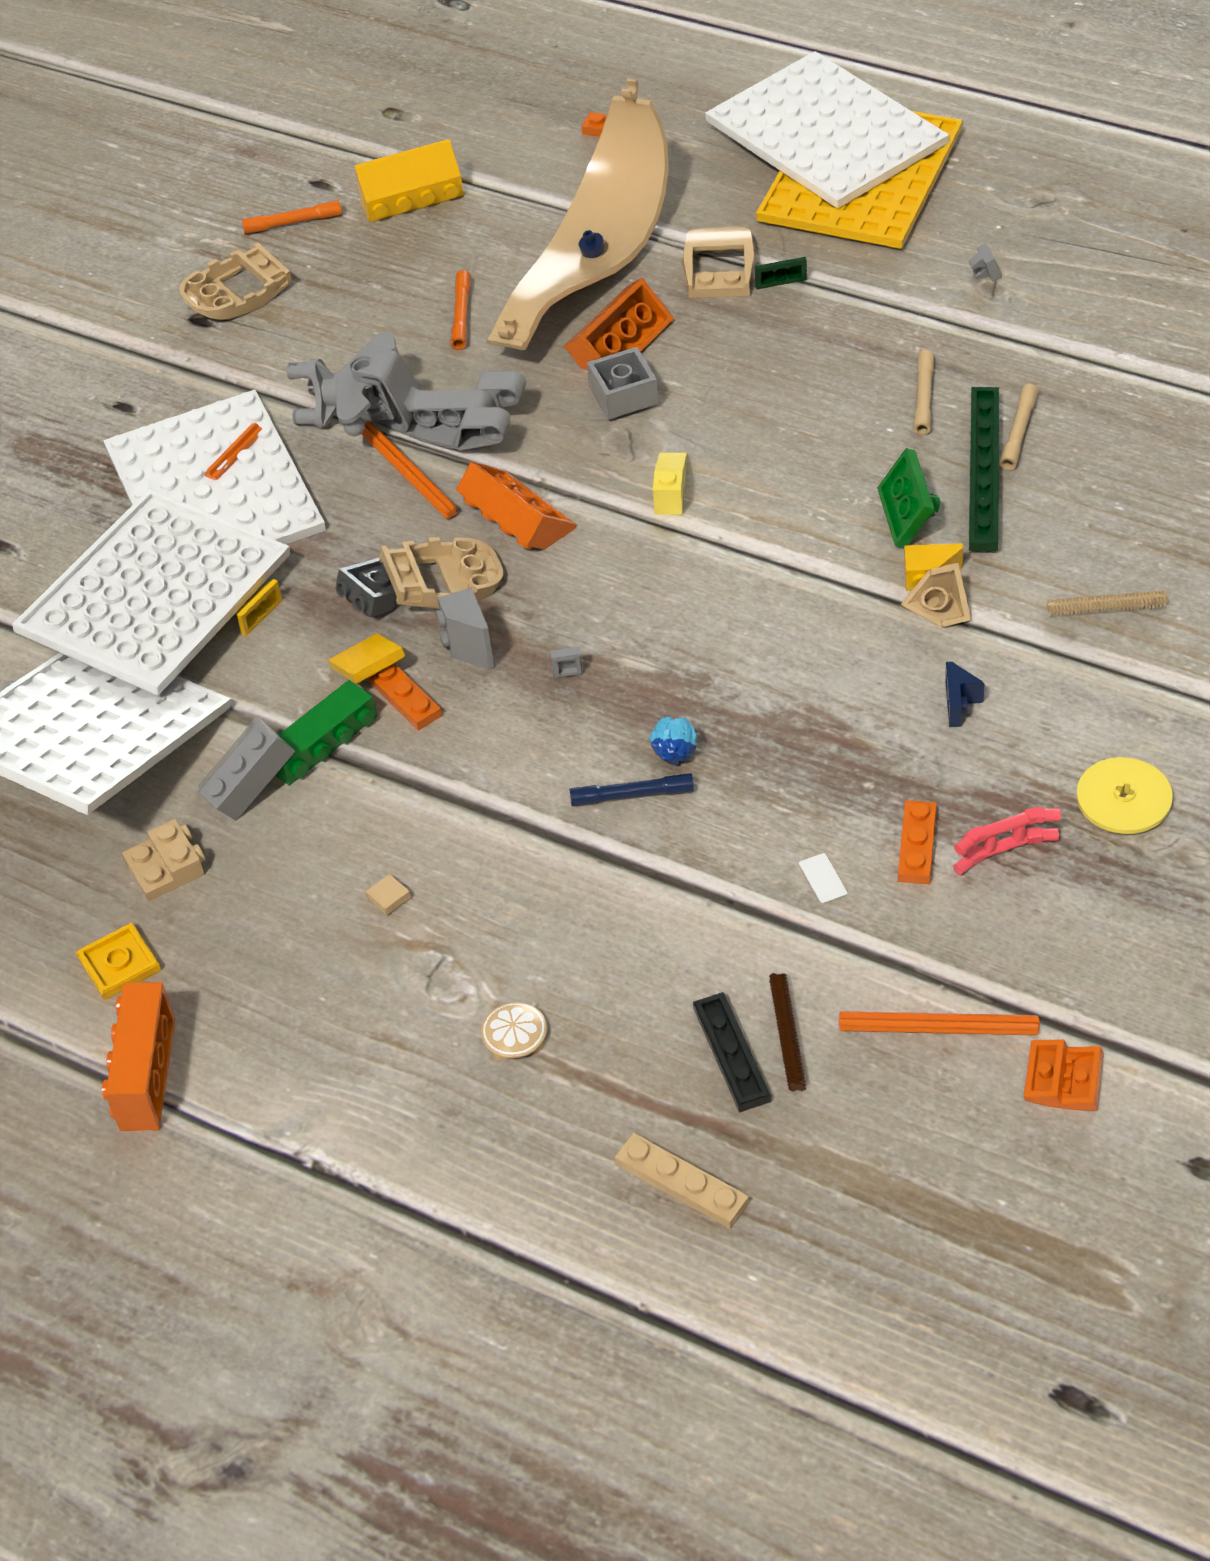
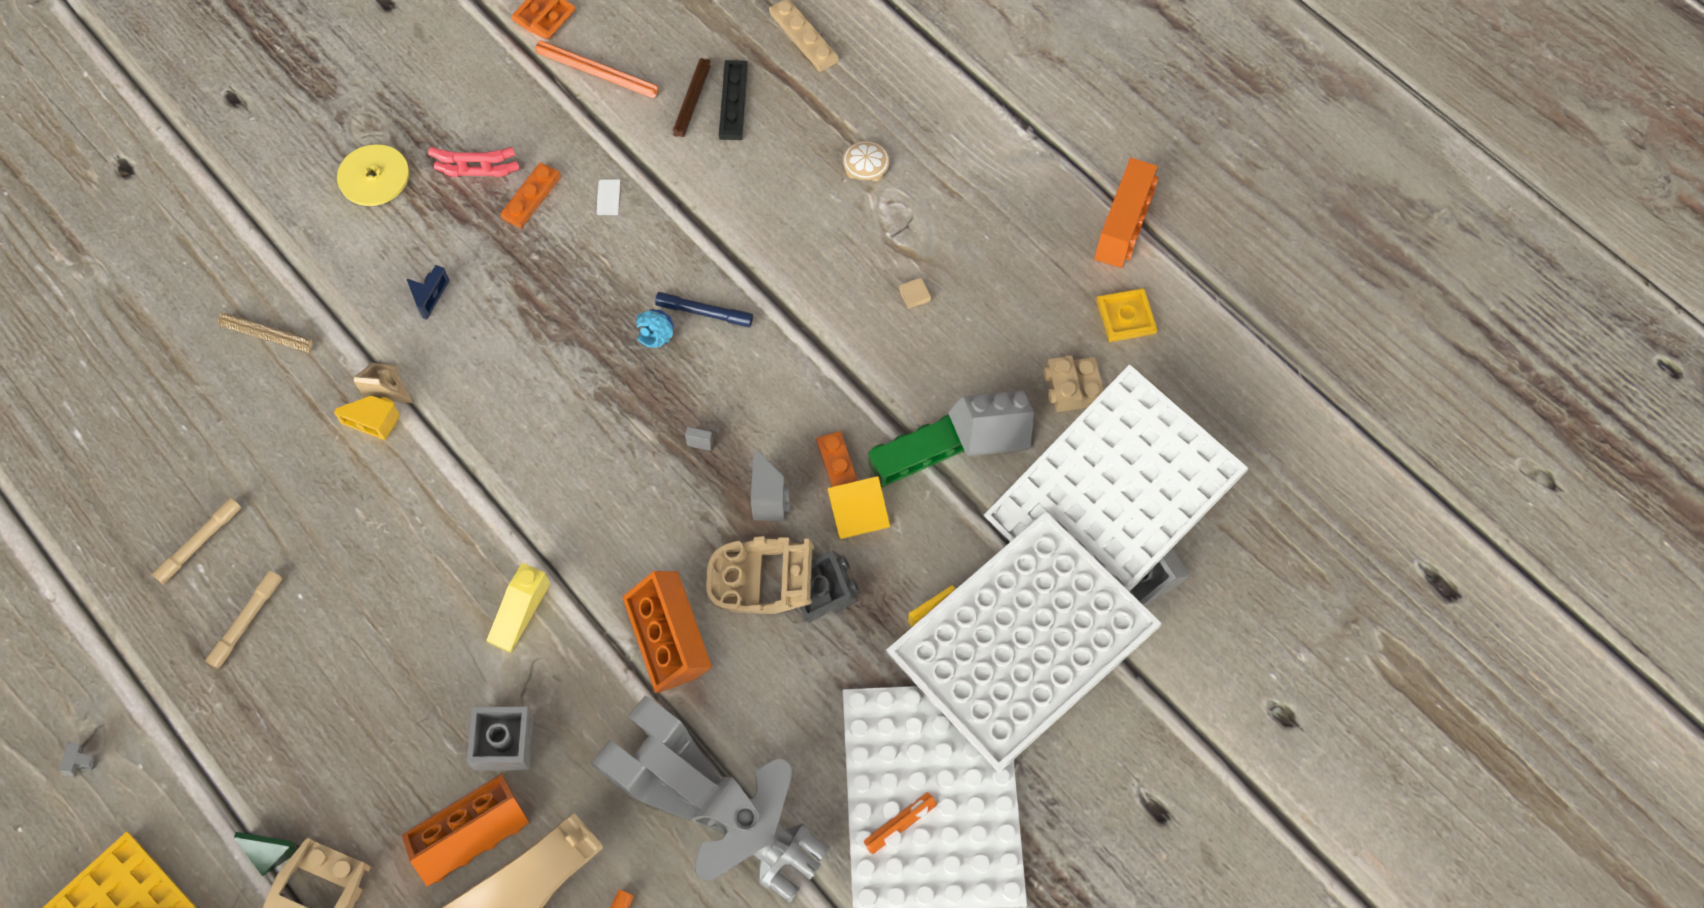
camera: 165 degrees left, 15 degrees up
orange axle [362,421,458,519] -> none
green plate [877,448,940,549] -> none
dark green plate [969,387,999,551] -> none

